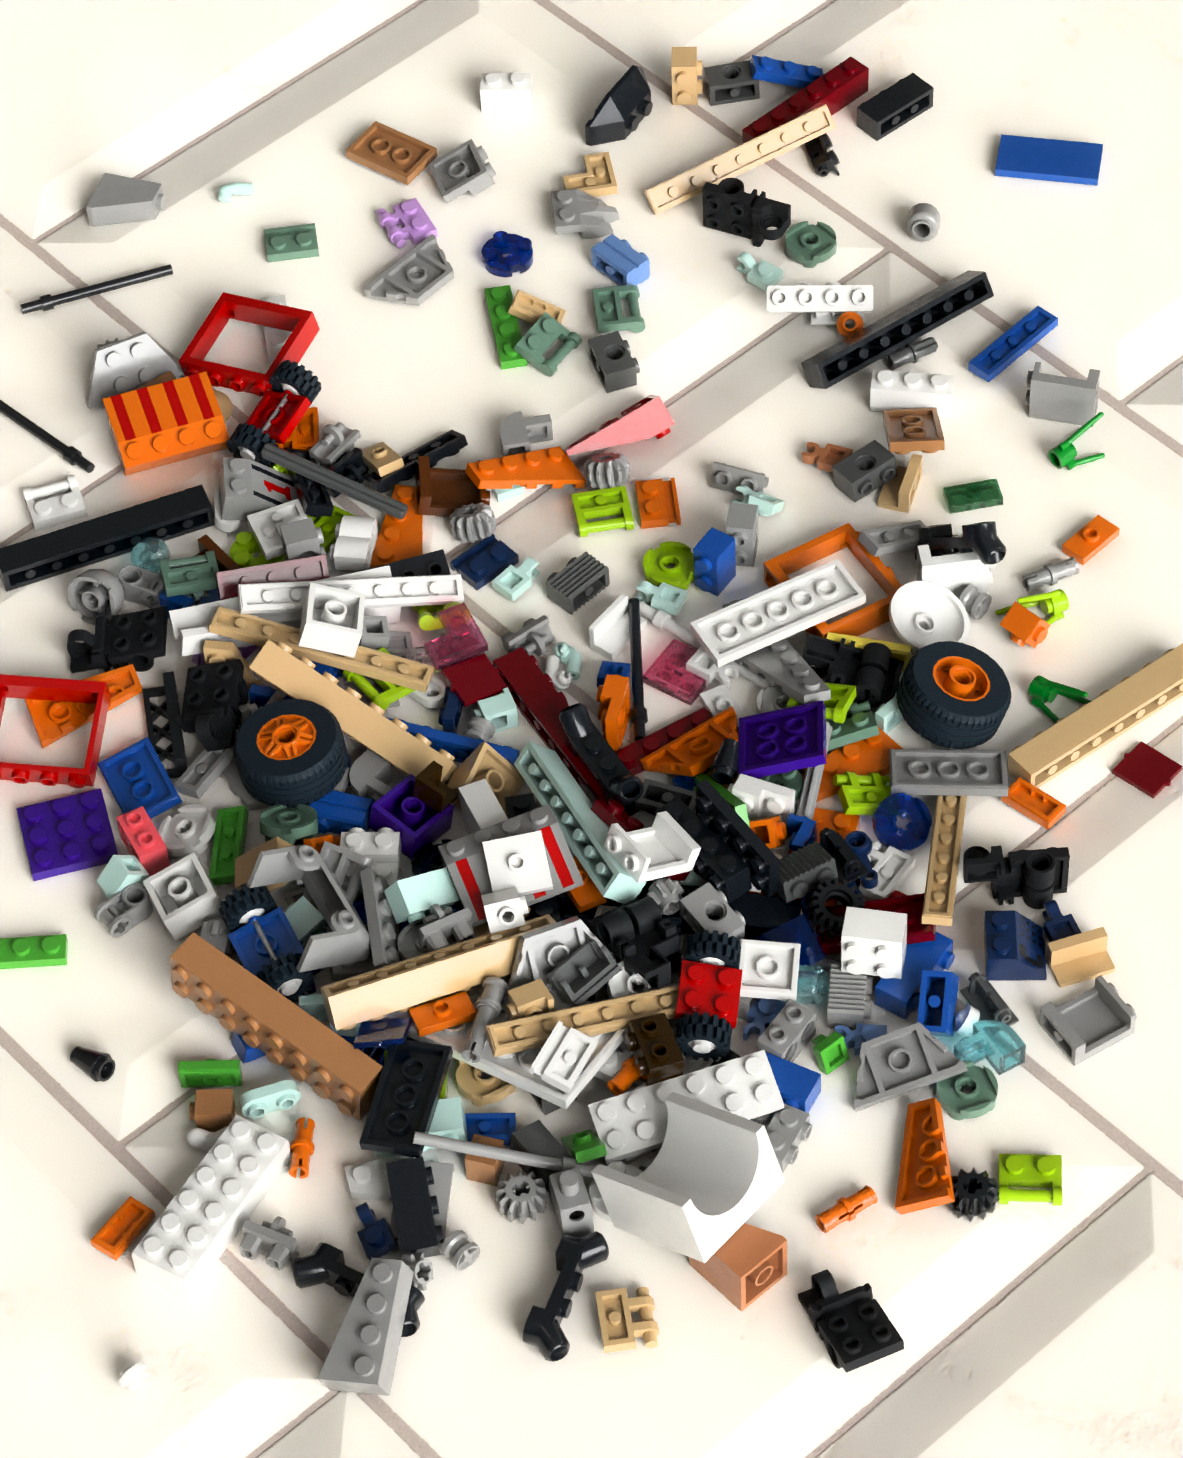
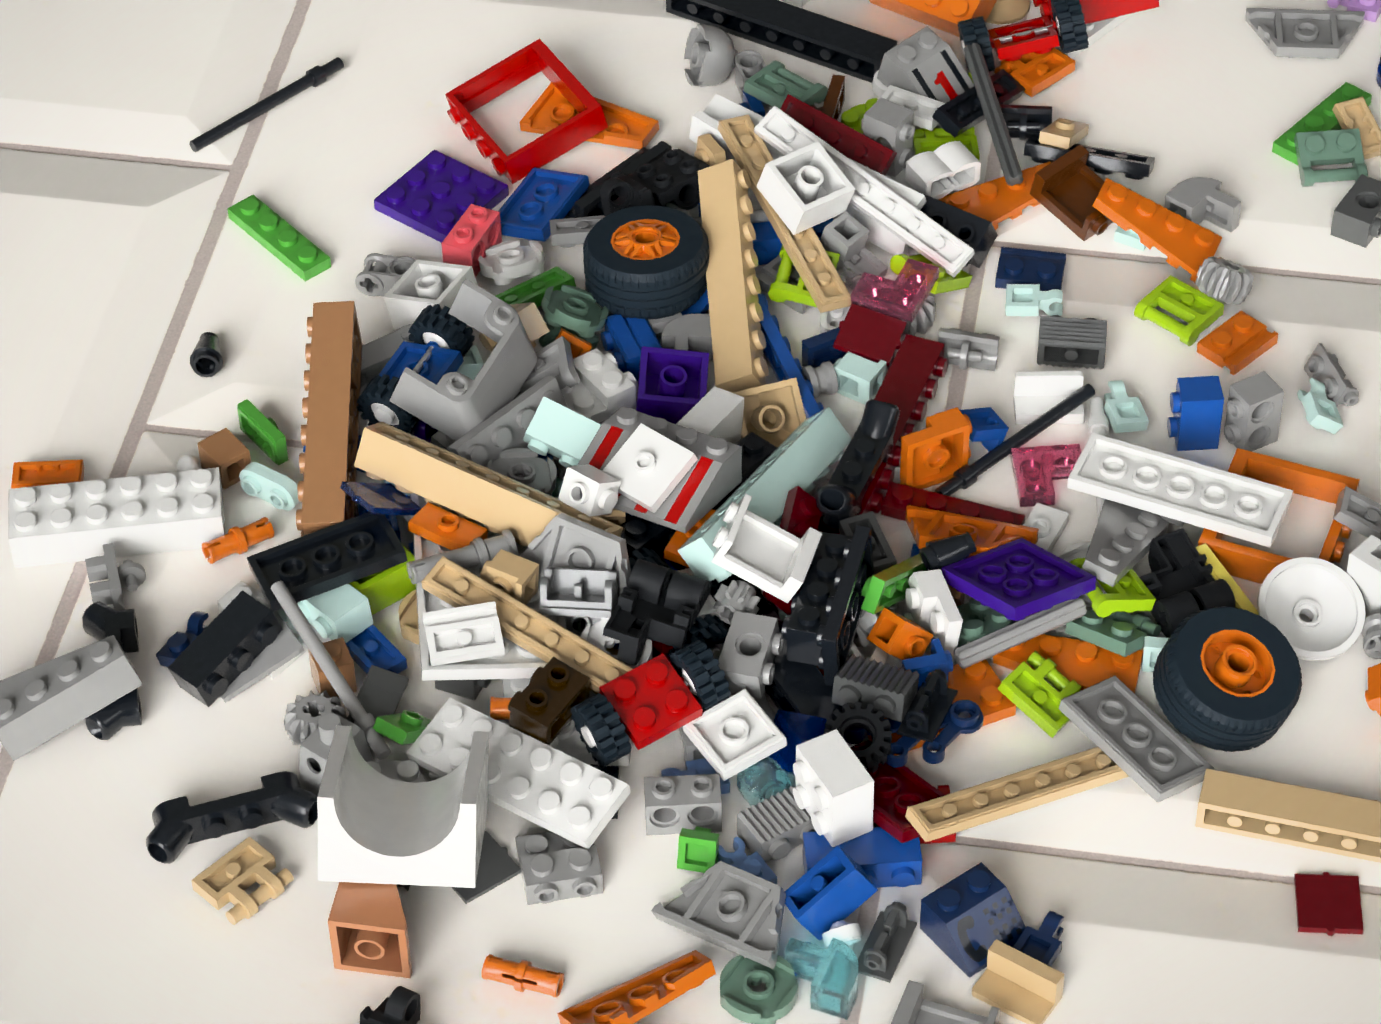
camera: 50 degrees right, 5 degrees down
black plate [67,606,168,674] -> none
light aqua brick [96,855,149,899] -> none
clear light blue head [131,537,170,573] -> none
light grey hips [309,422,361,468] -> none
light grey gear [401,1253,434,1291] -> none
dark brown panel [413,761,458,814] -> none
light grey hips [417,904,474,952] -> none
light grey wheel [440,1230,481,1270] -> none
light grey gear [449,502,496,543] -> none
white arm [544,655,572,690] -> none
light aqua arm [554,642,582,680] -> none
wedge [563,395,675,456] -> none
lime plate [642,541,694,590] -> none
white plate [686,646,739,688] -> none
blue brick [765,1052,821,1113] -> none
white plate [855,841,915,900] -> none
clear blue plate [872,793,932,852] -> none
black plate [963,845,1070,909] -> none
orange plate [1001,777,1066,829] -> none
green plant [1028,675,1091,723] -> none

